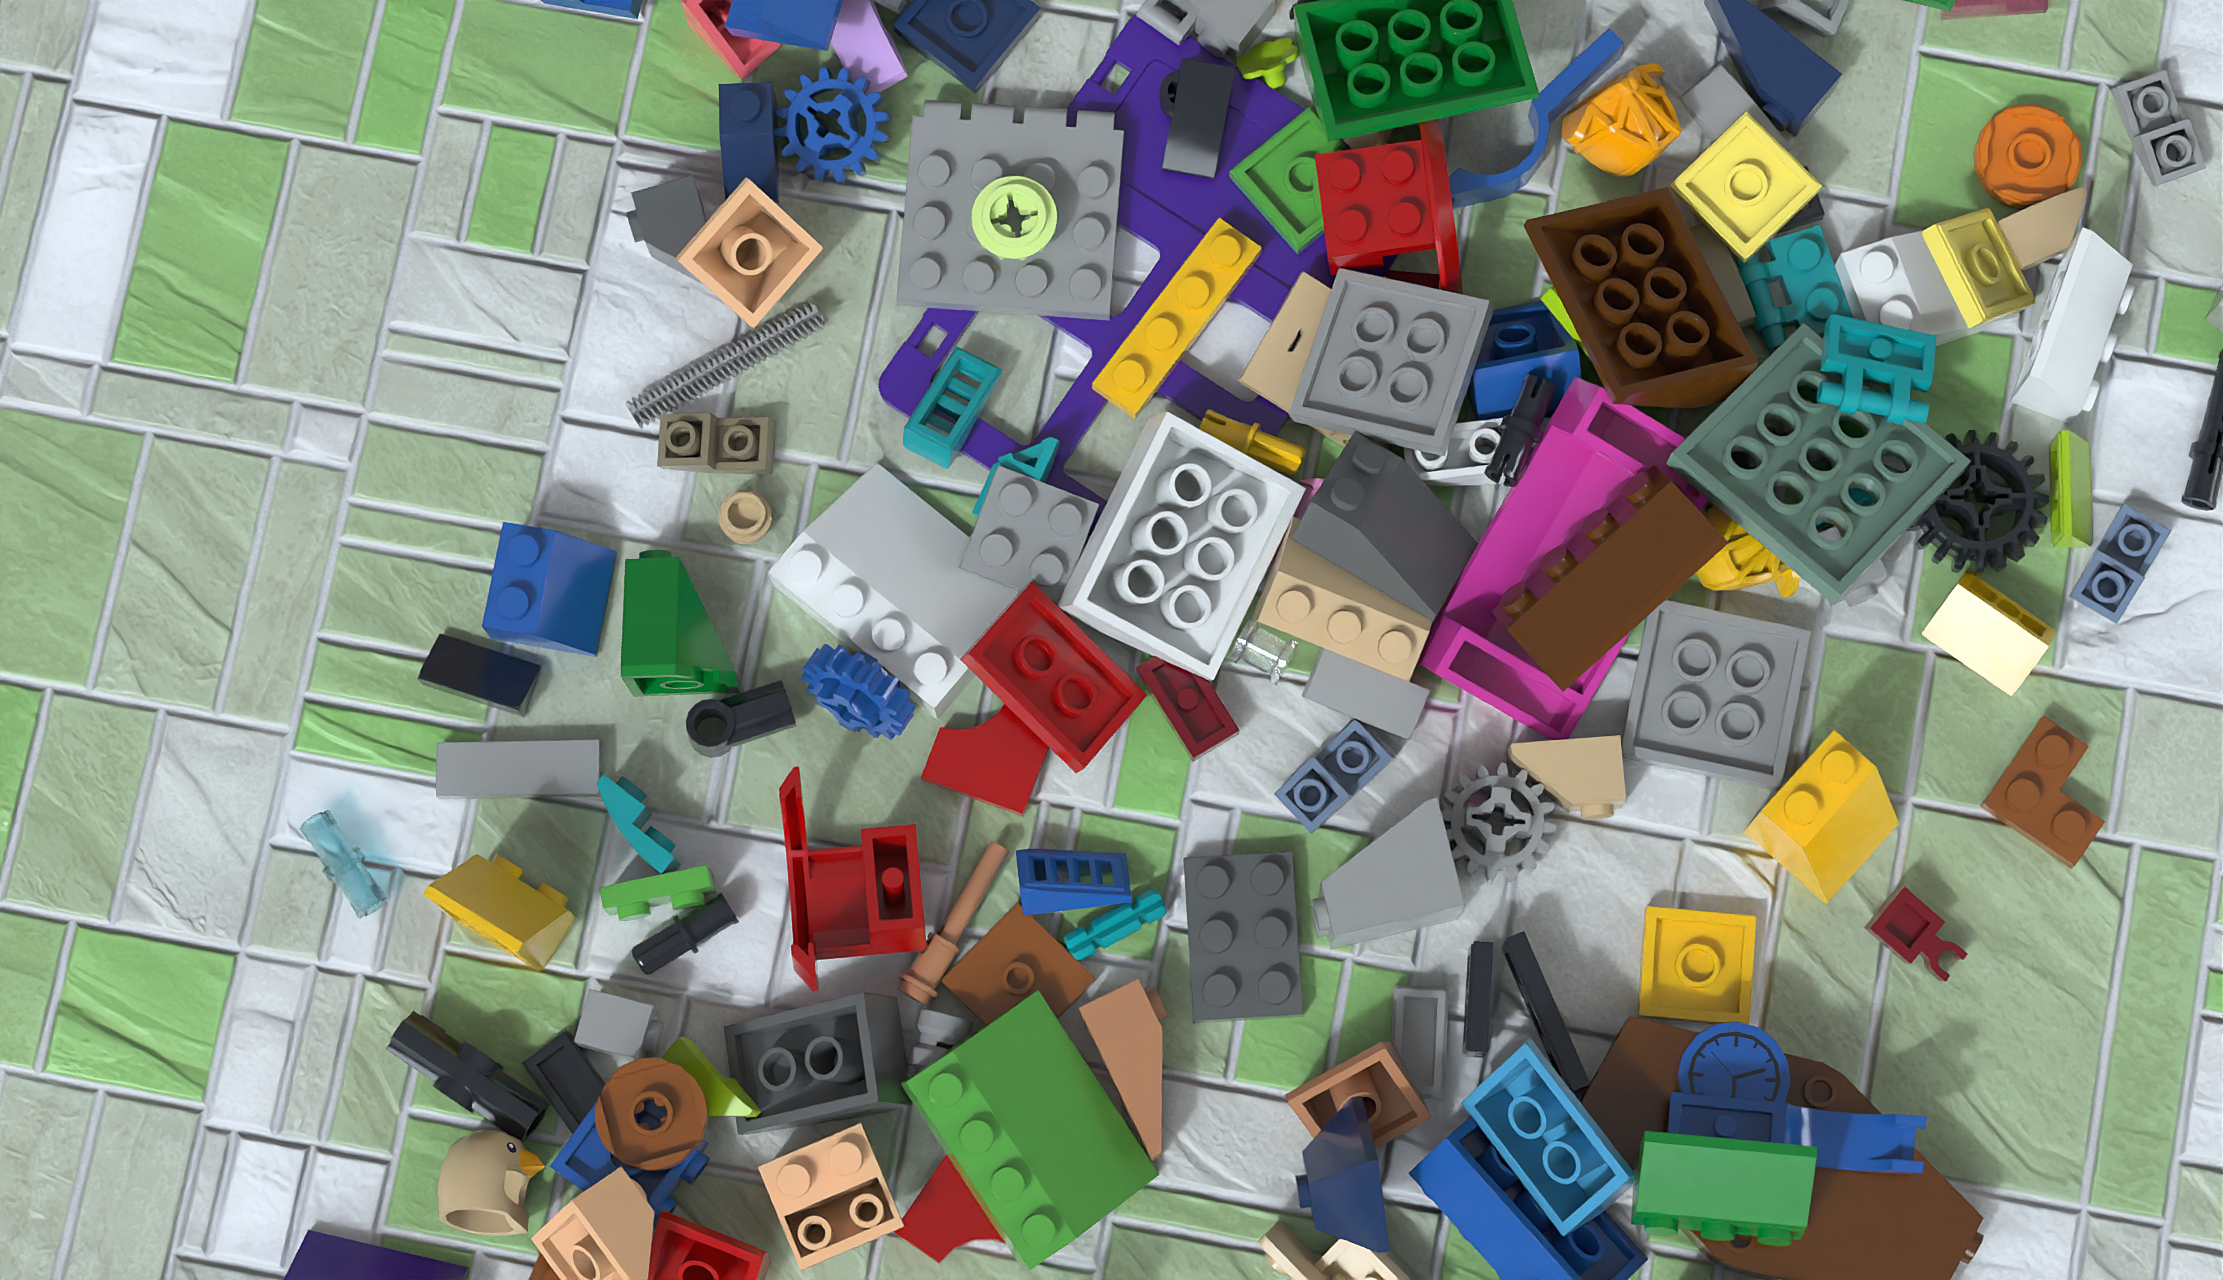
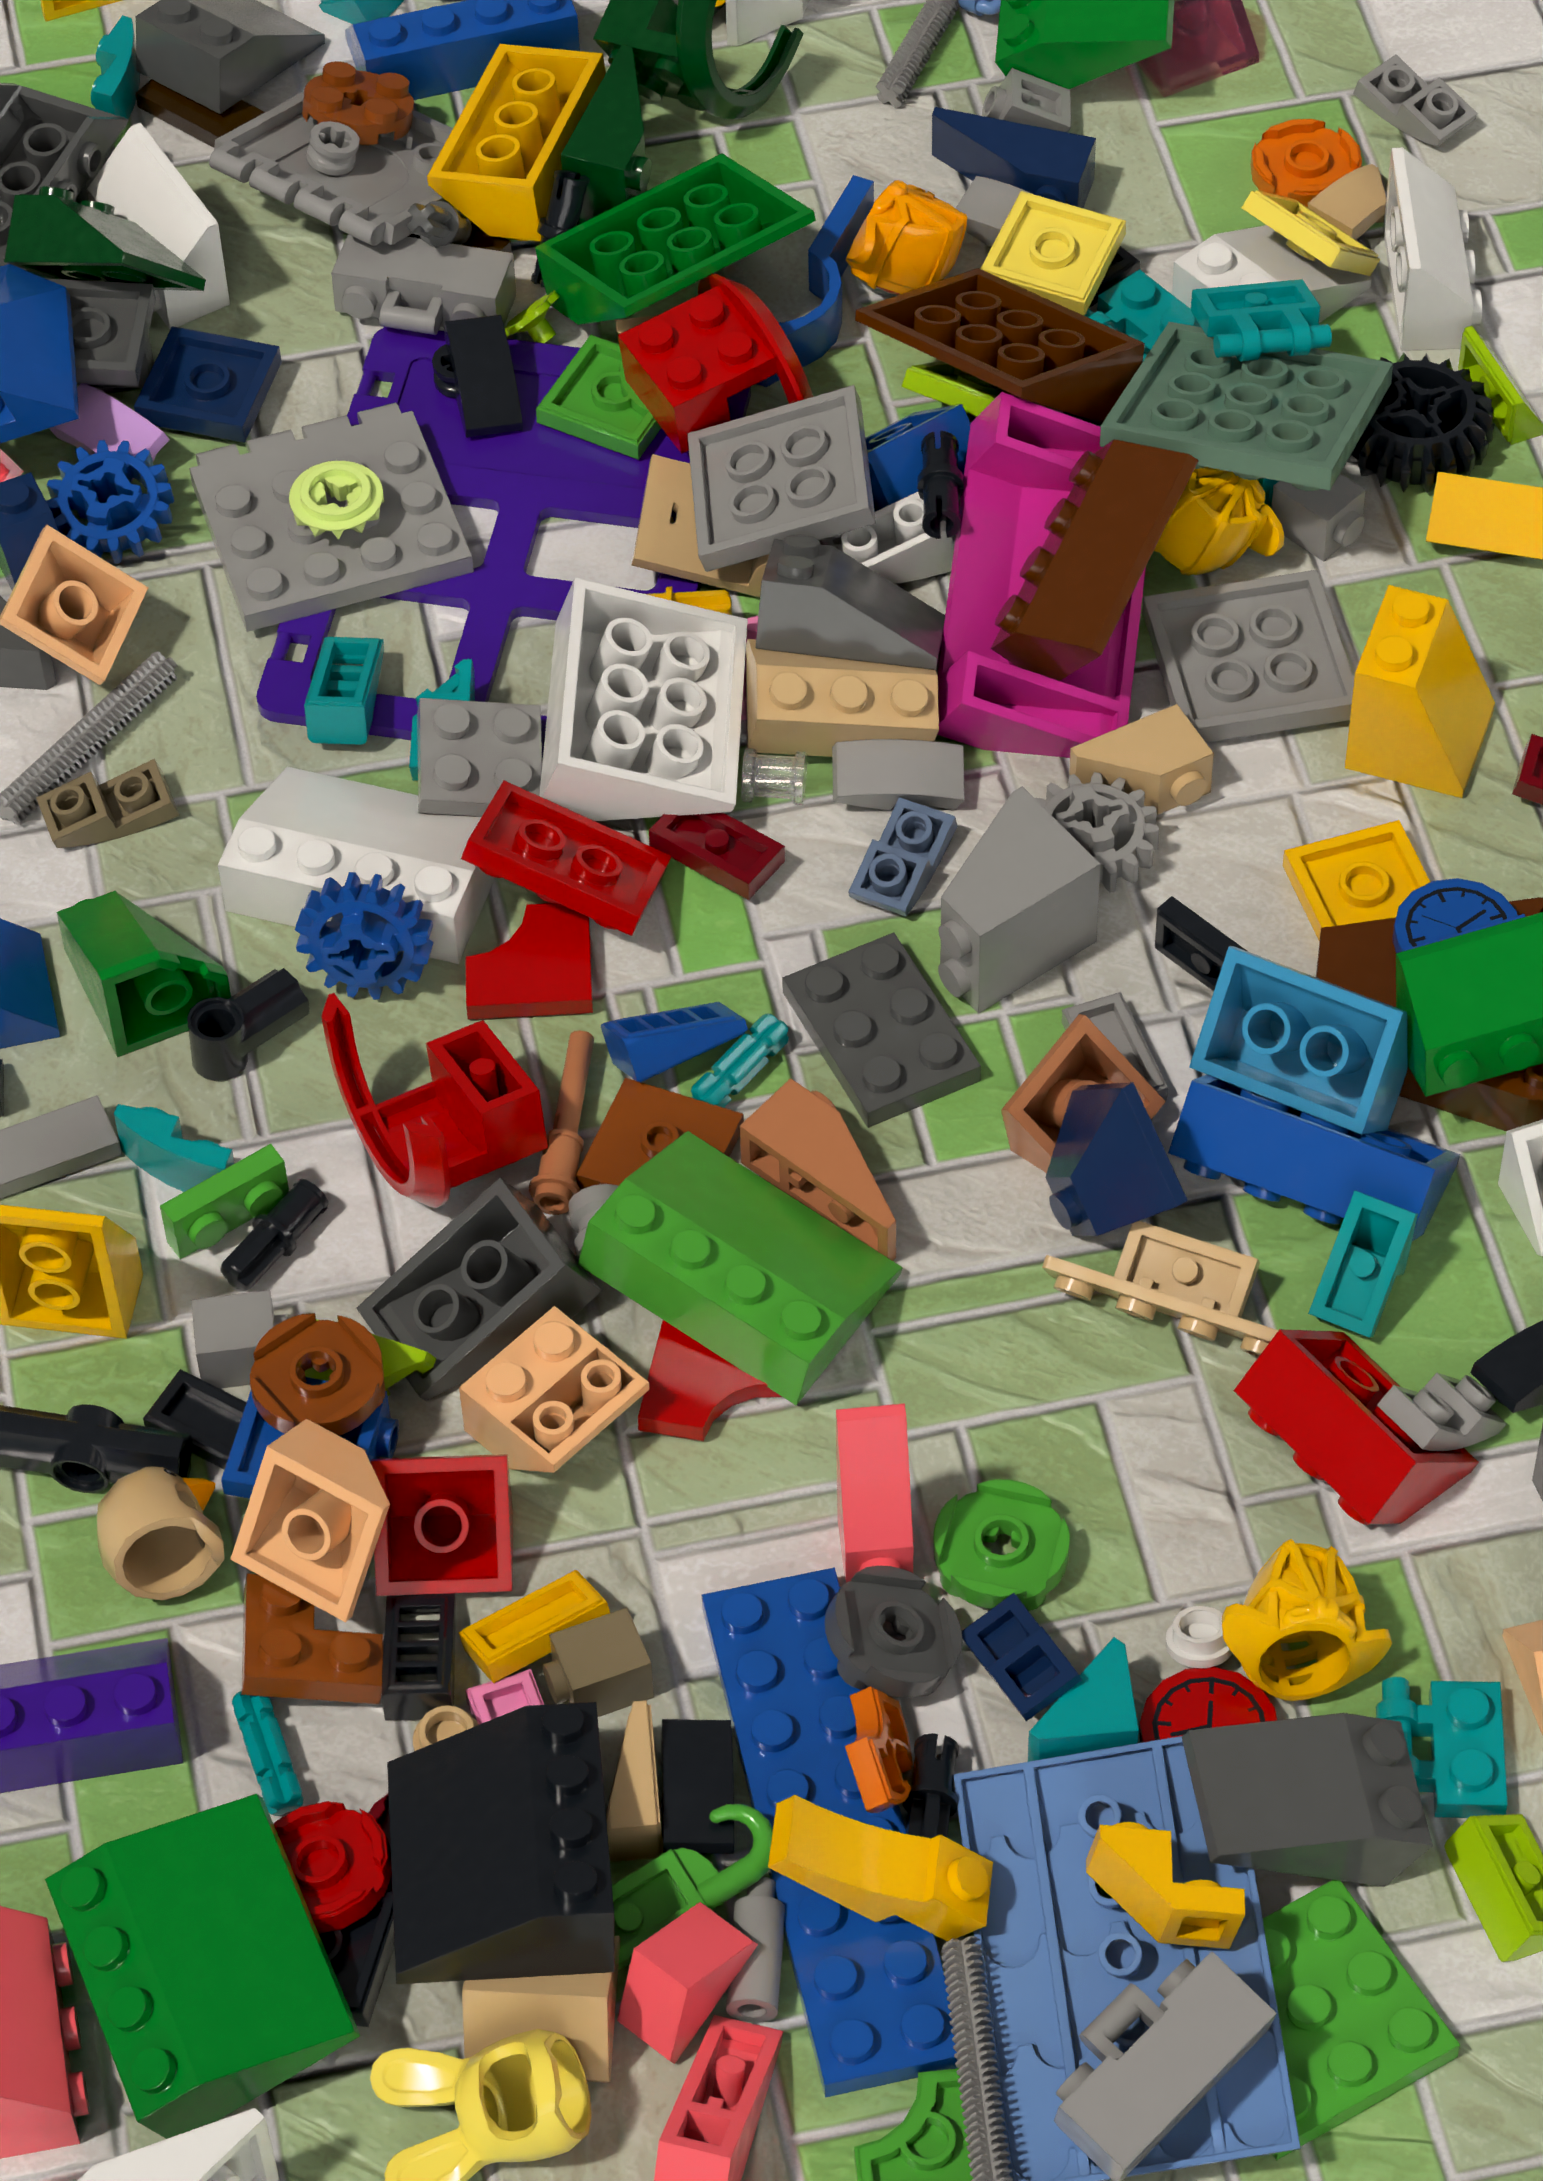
camera: 25 degrees left, 25 degrees down
tan plate [718,490,773,544] -> none
yellow plate [1092,218,1262,419] -> none
black tile [1462,941,1493,1058] -> none

